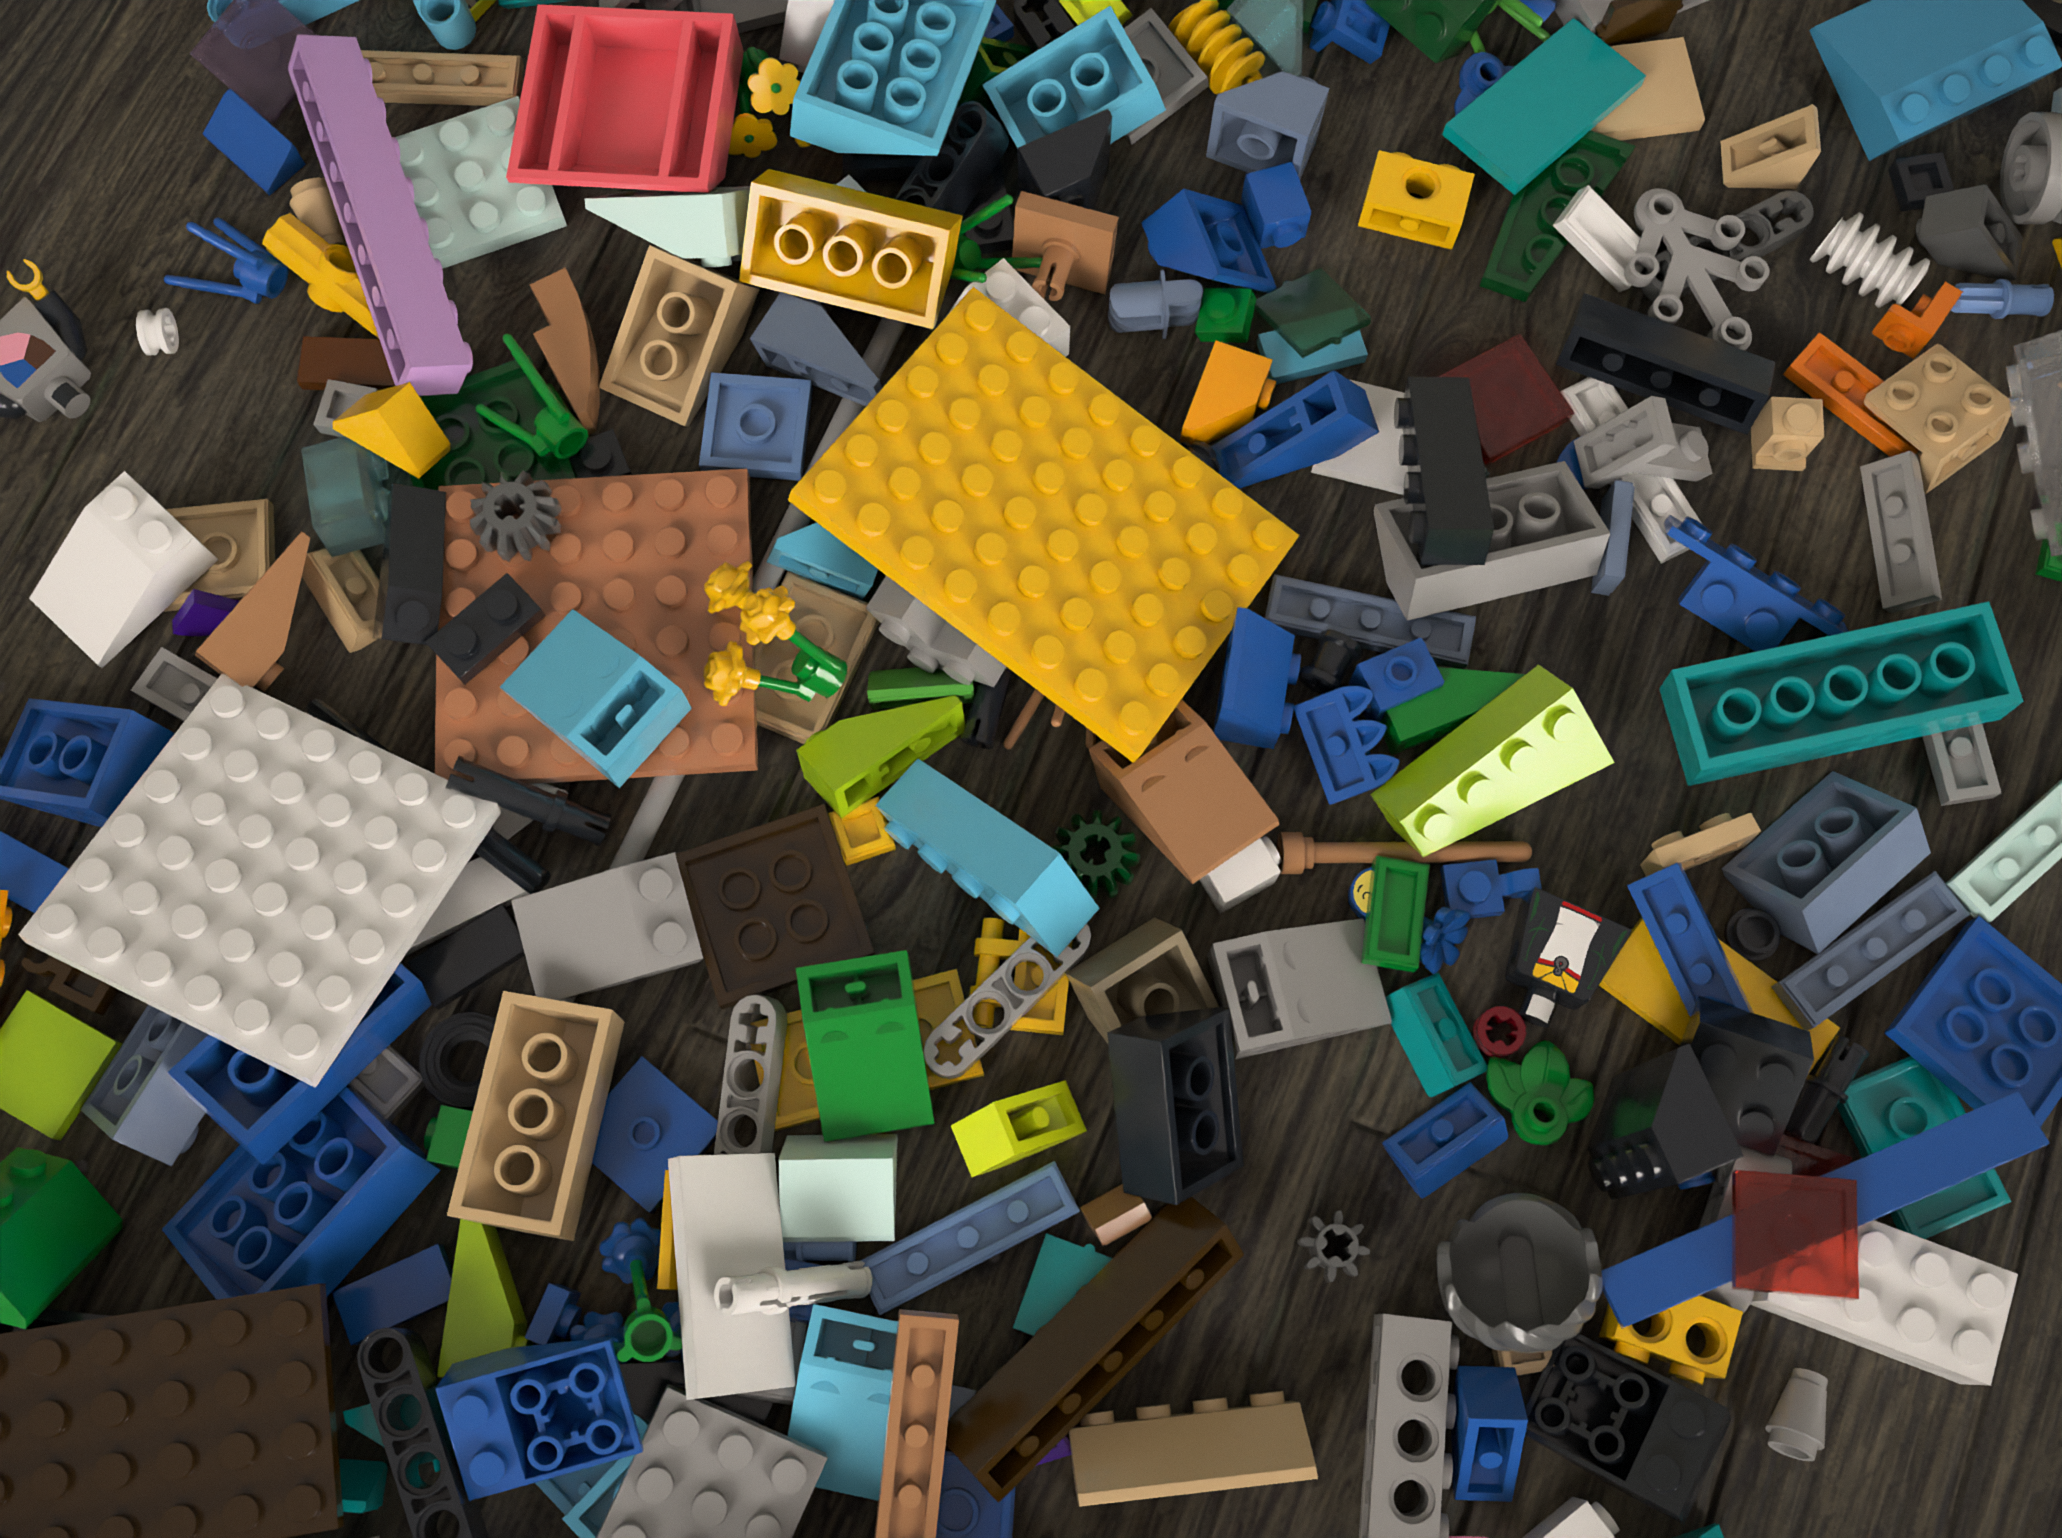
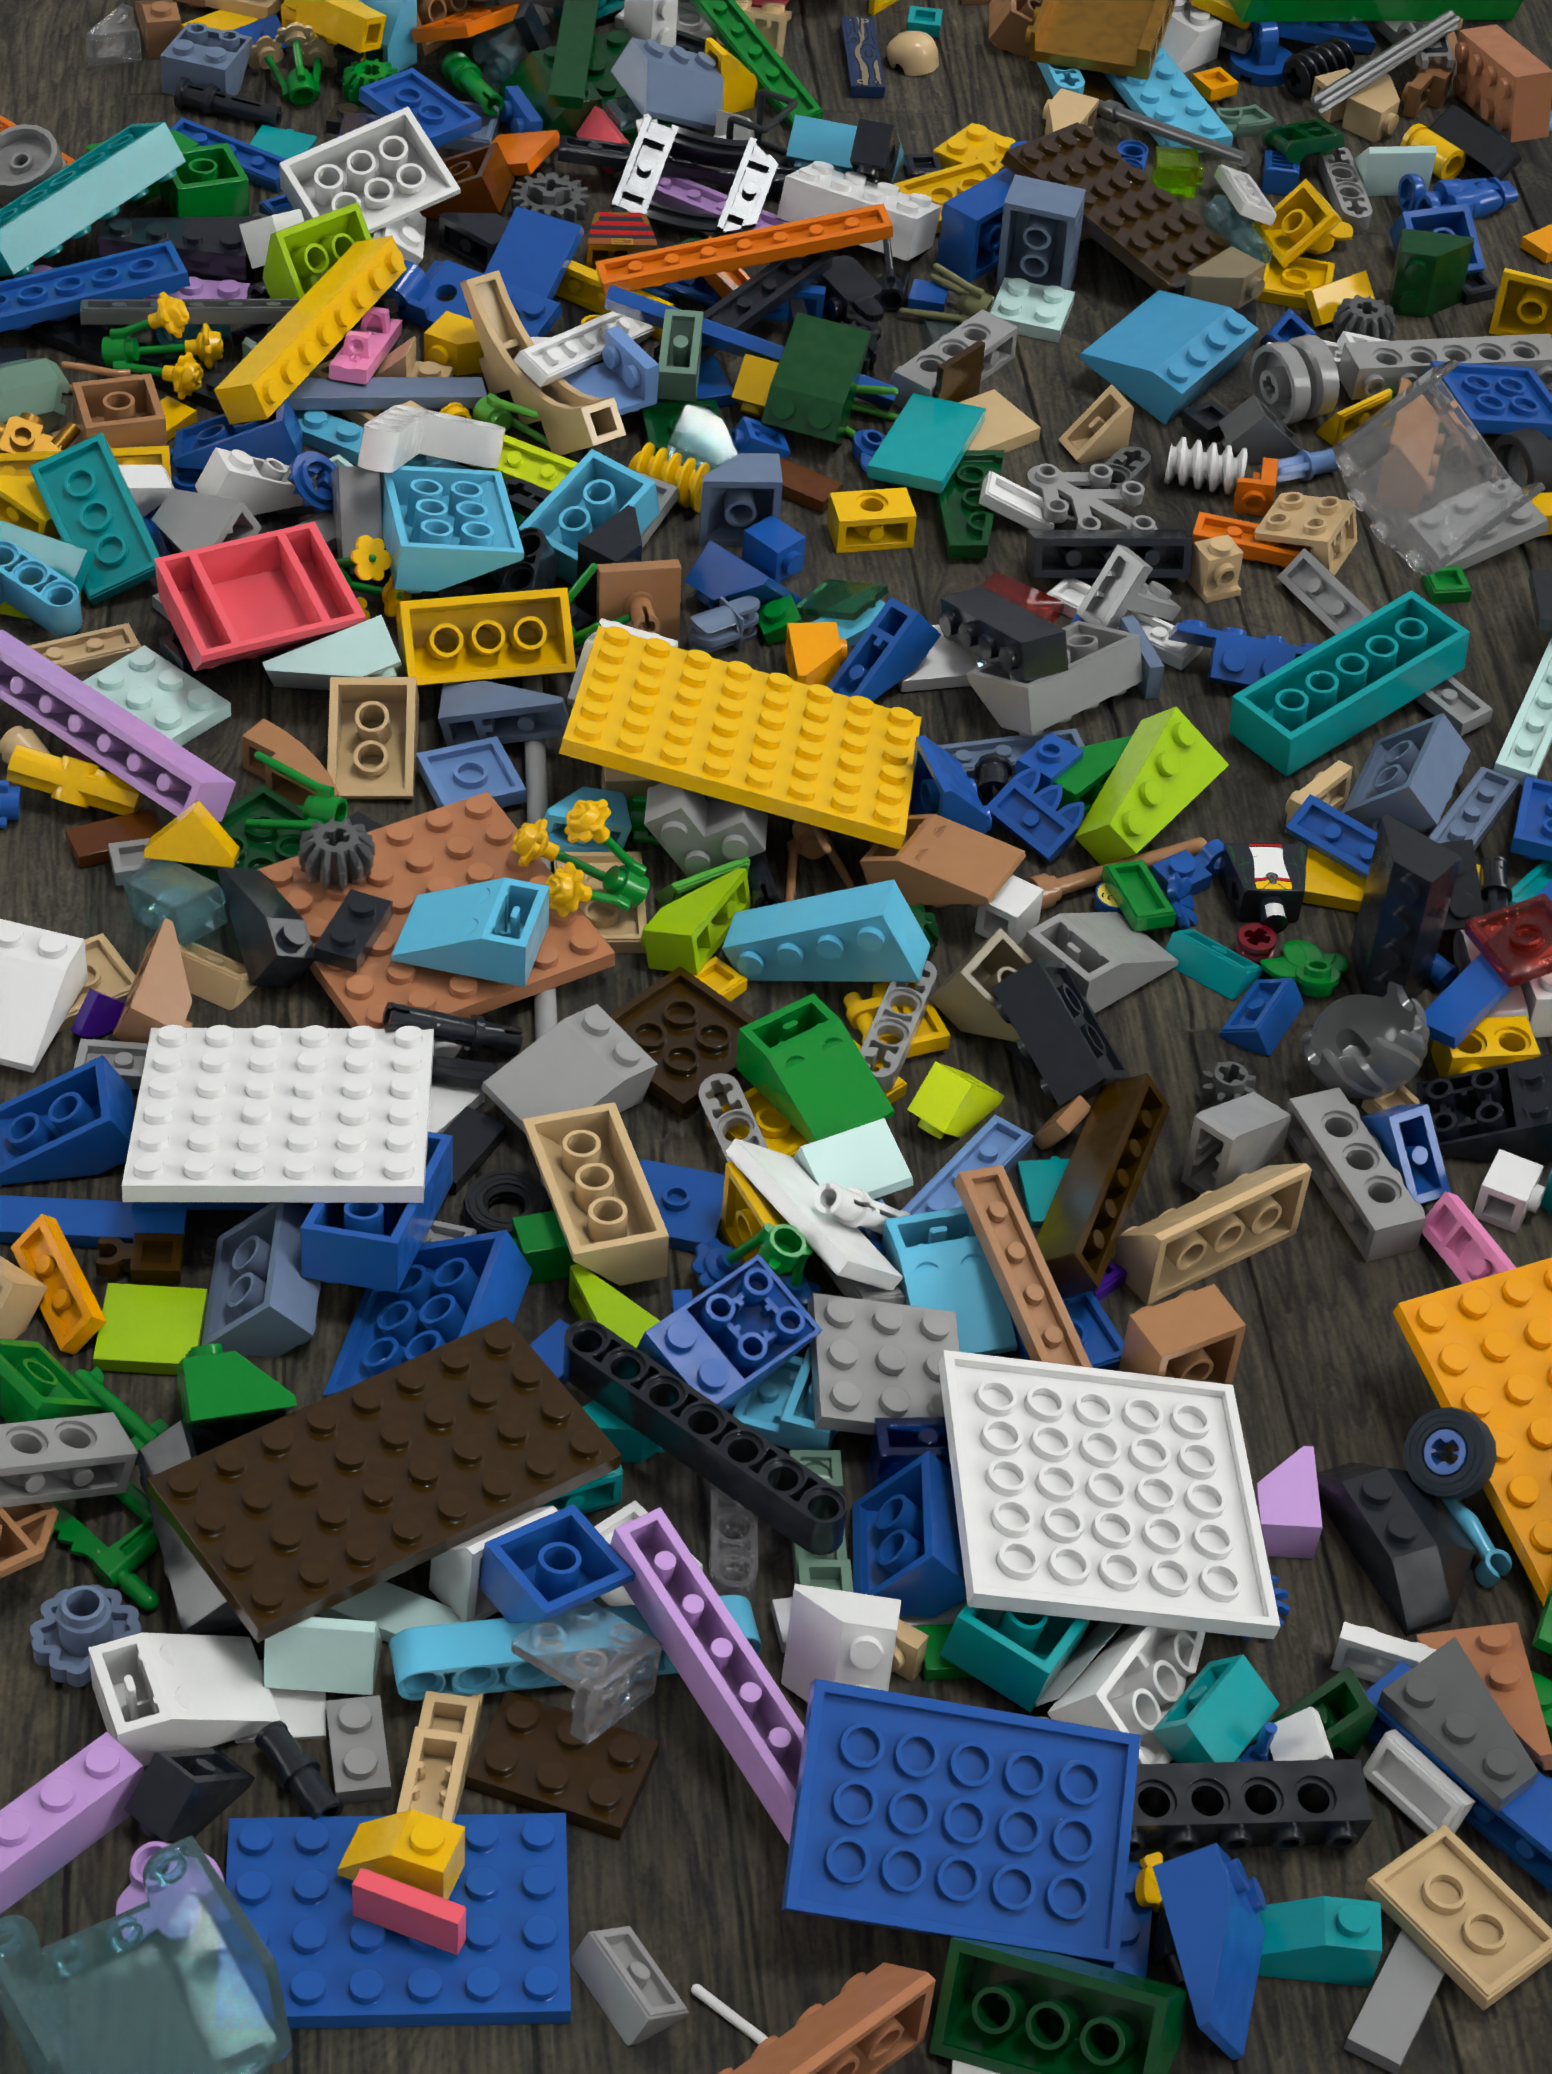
camera: 30 degrees left, 30 degrees down
none -> reddish brown tile [780,457,843,513]
none -> light grey slope [1181,1092,1291,1194]

